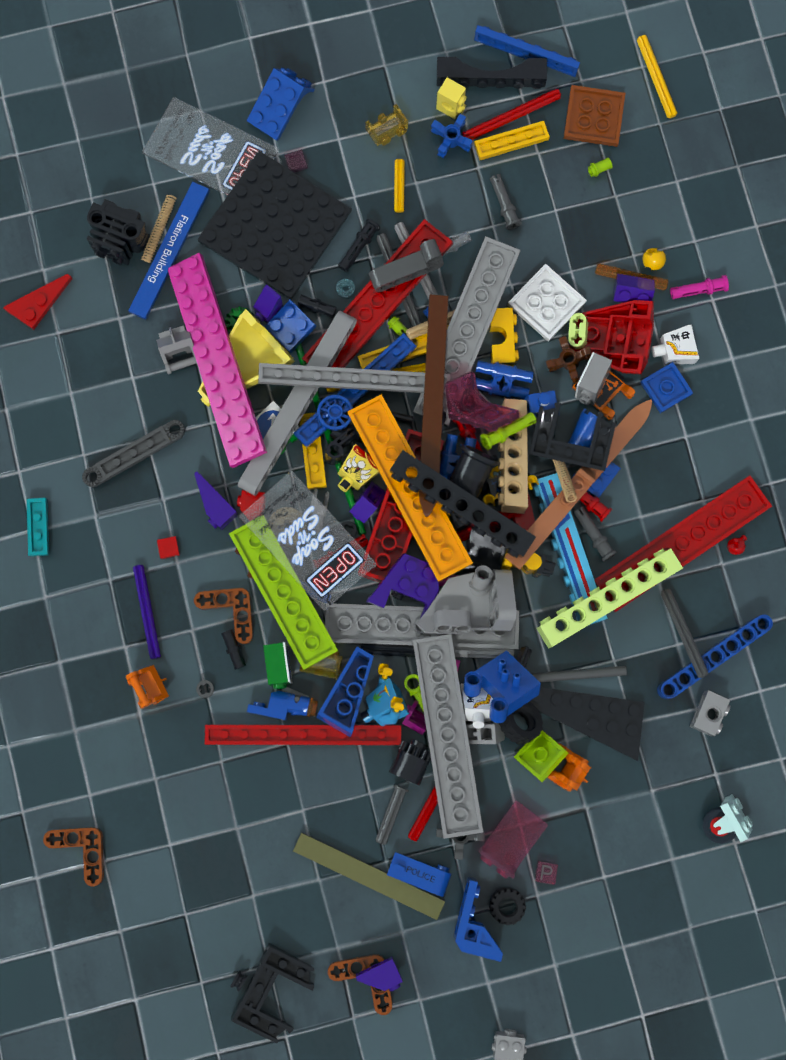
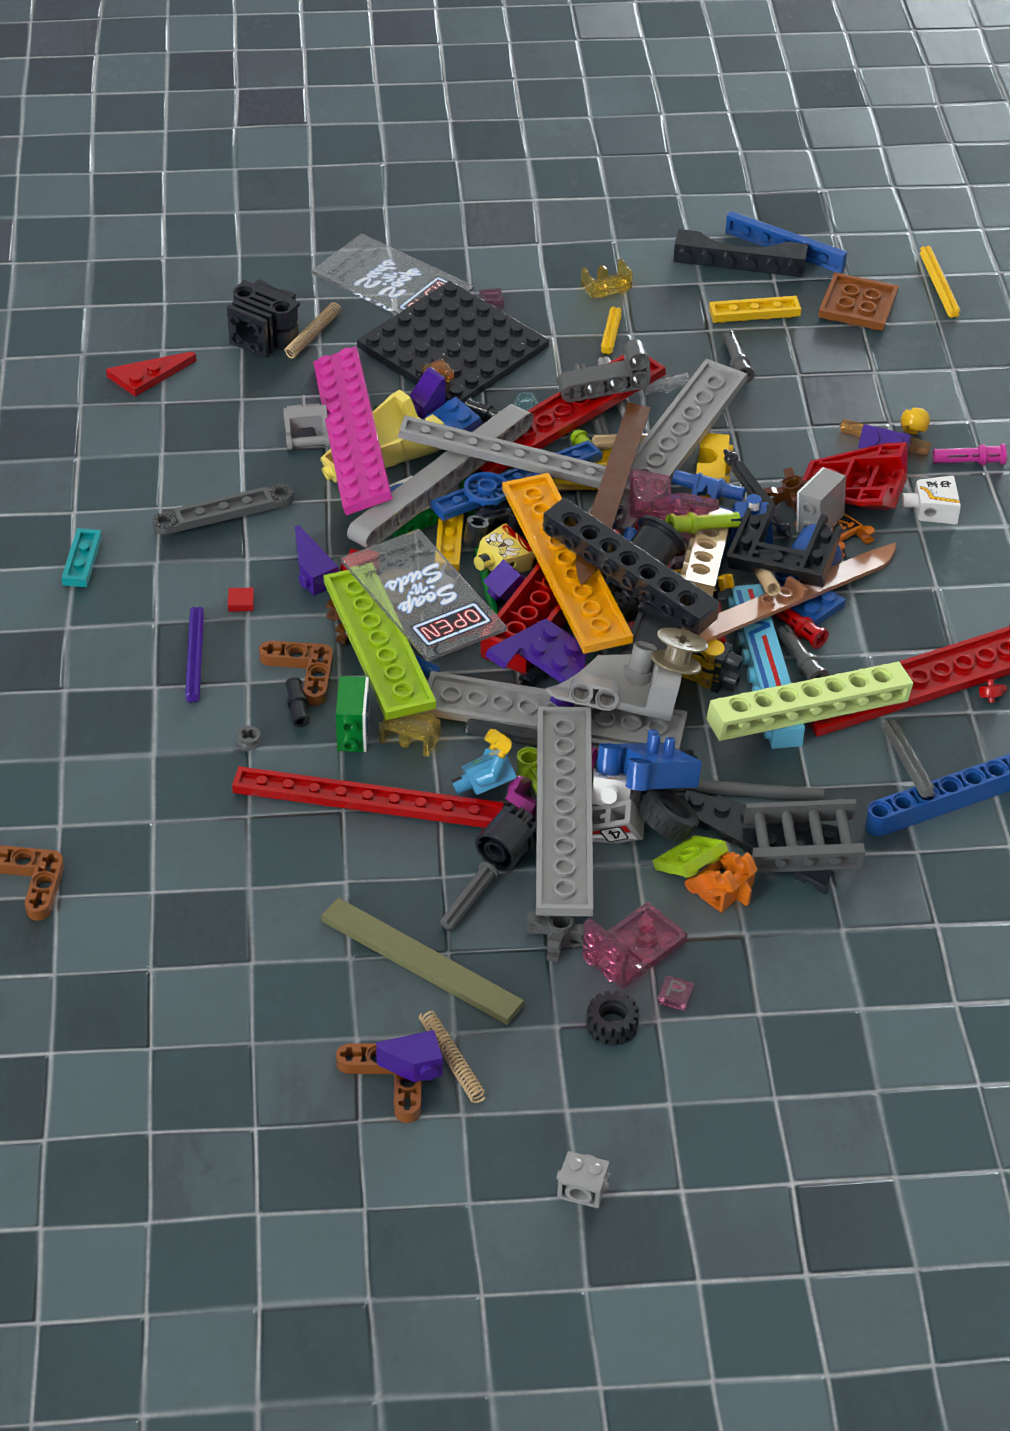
camera: 10 degrees right, 35 degrees down
orange piece [125,665,169,709] -> none
blue tile [128,182,210,320] -> none
black bush [230,970,248,992] -> none
black wedge [231,943,314,1043] -> none
blue bracket [246,67,315,140] -> none
blue plate [247,687,318,721] -> none
blue wedge [316,647,374,737] -> none
black pin [338,219,380,272] -> none
blue door [387,852,452,897] -> none
red axle [408,787,438,841] -> none
blue pin [431,114,473,159] -> none
light yellow brick [436,78,467,119] -> none
blue bracket [454,877,503,962] -> none
red axle [462,89,561,140] -> none
white plate [507,264,587,342] -> none
yellowish green beam [568,313,588,350] -> none
lime pin [588,158,613,177] -> none
blue plate [640,362,693,414] -> none
light grey brick [689,690,731,736] -> none
light aqua plate [702,794,753,844] -> none
none -> tan piece [419,1011,485,1103]
none -> clear orange plate [422,359,454,382]
none -> dark tan piece [651,628,708,675]
none -> black wheel [723,449,792,538]
none -> dark grey fence [744,799,865,873]

